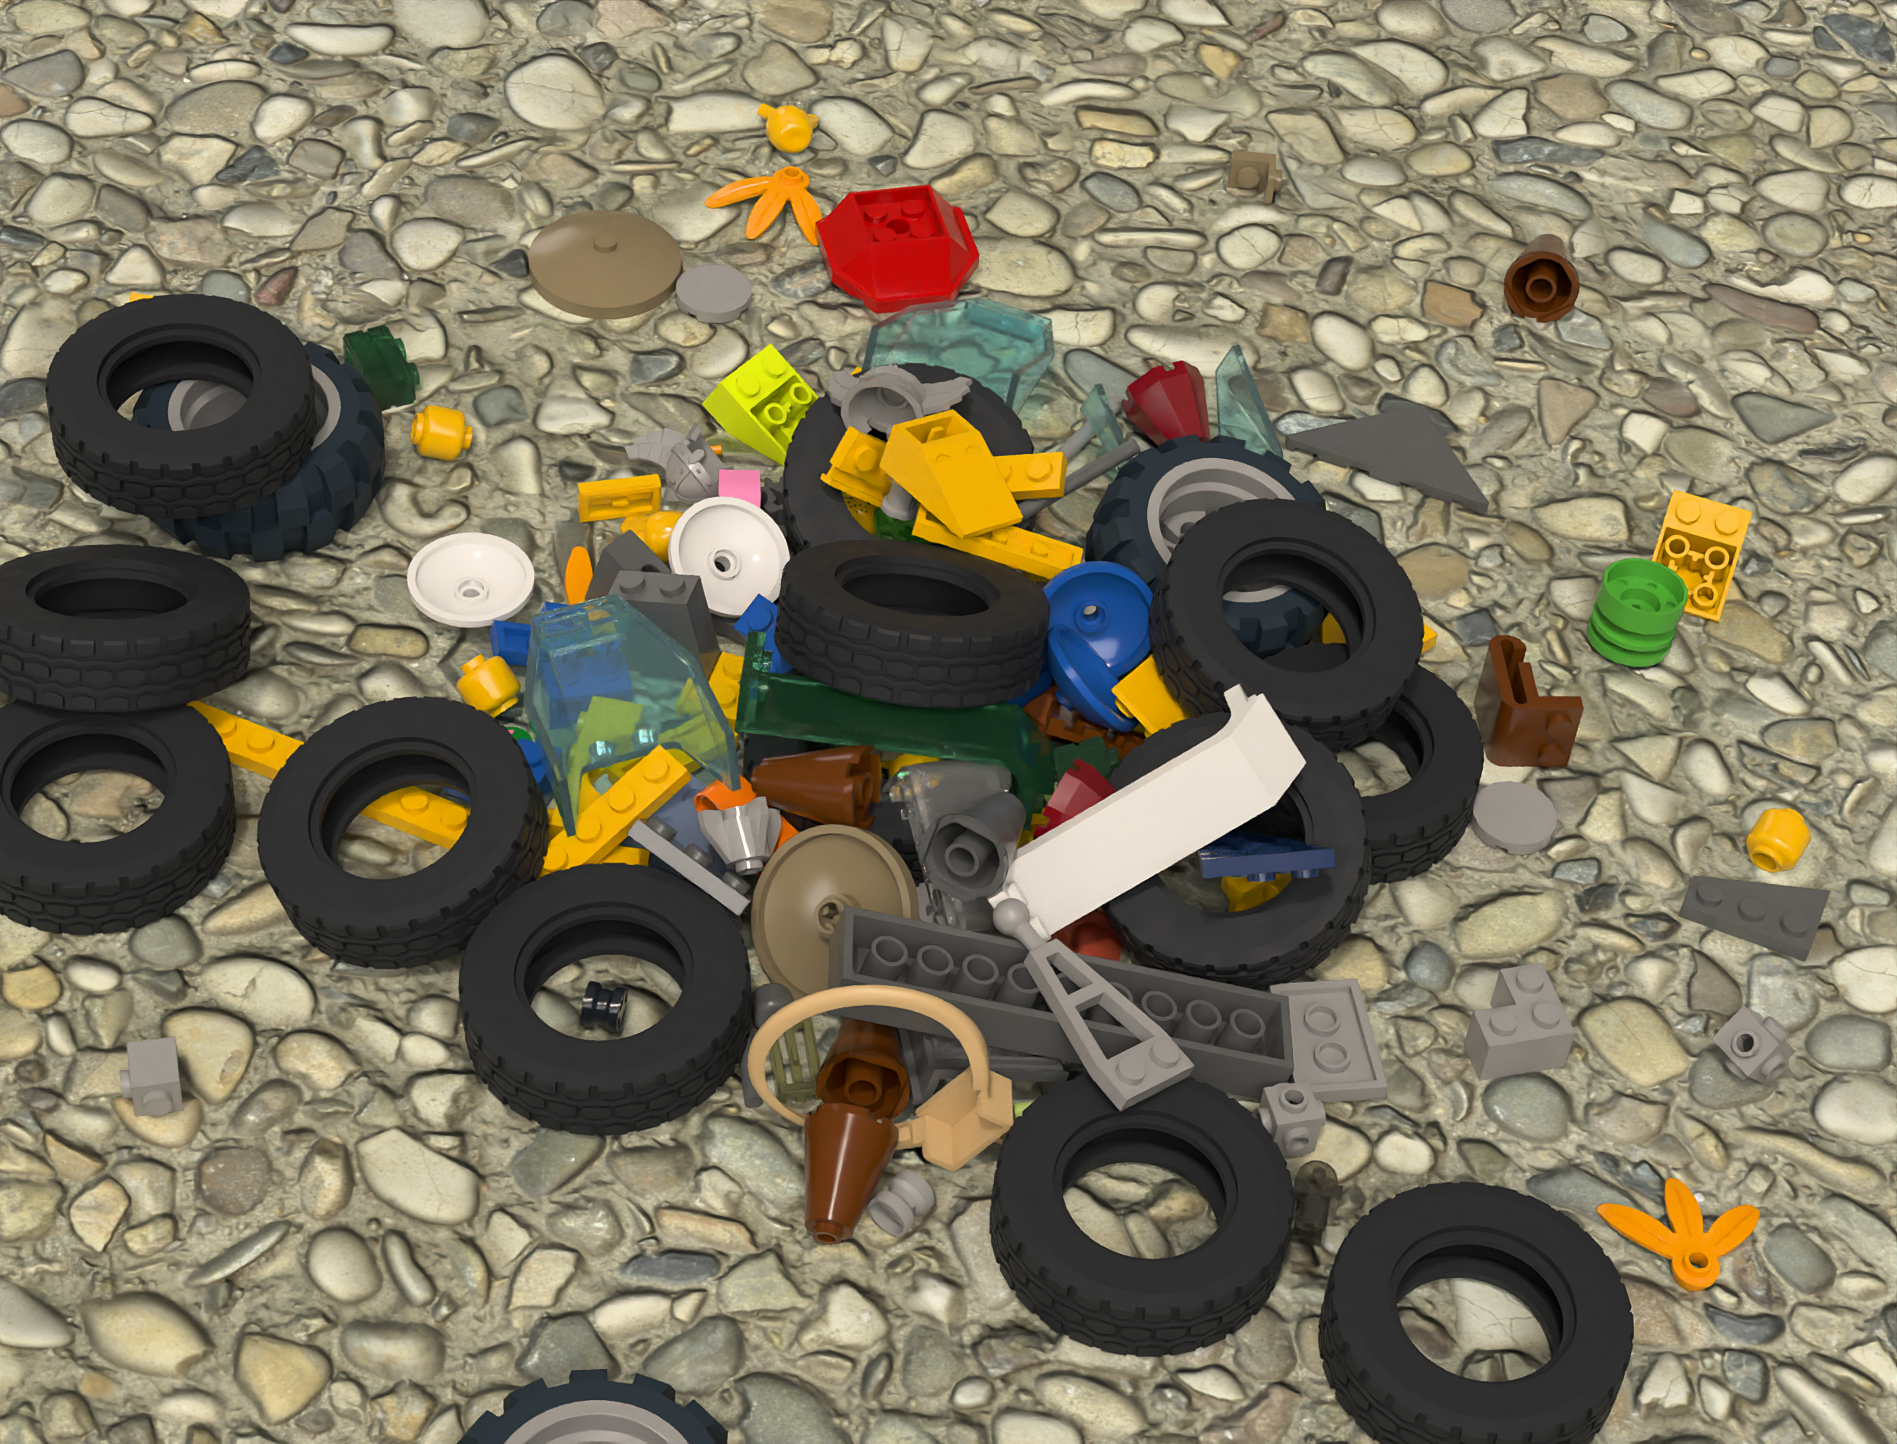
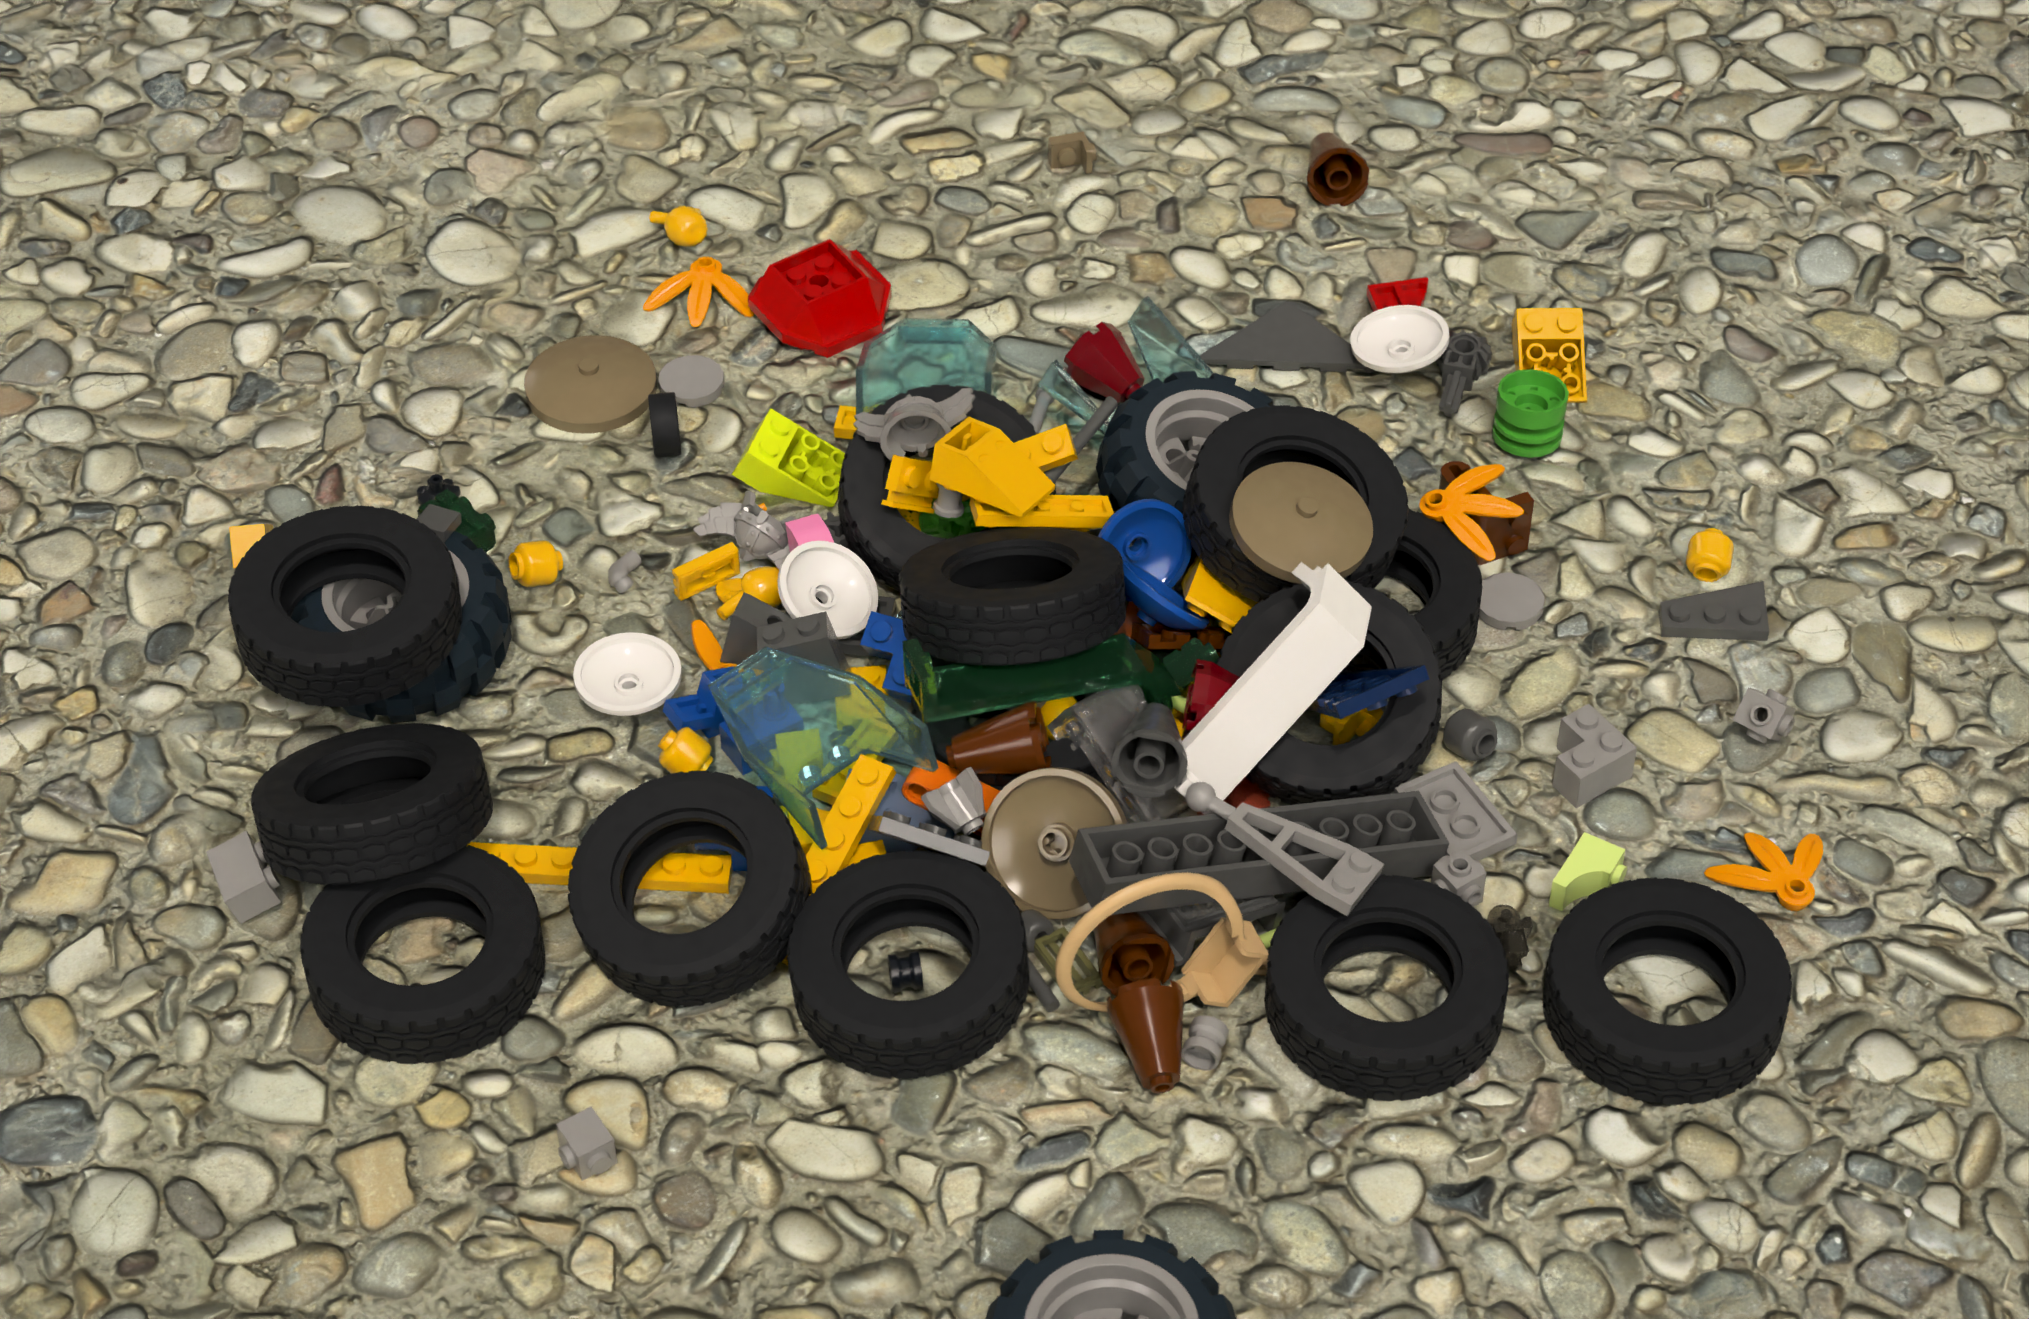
camera: 15 degrees left, 0 degrees up
none -> black plant [417,474,461,508]
none -> dark grey tile [417,504,462,542]
none -> light grey arm [608,550,641,594]
none -> black tyre [648,392,681,458]
none -> dark tan dish [1229,462,1373,584]
none -> white dish [1350,305,1450,374]
none -> red wing [1367,277,1428,312]
none -> light orange plant [1420,464,1524,561]
none -> dark grey gear [1436,329,1492,416]
none -> dark grey head [1443,708,1497,762]
none -> yellowish green arch [1549,832,1627,911]

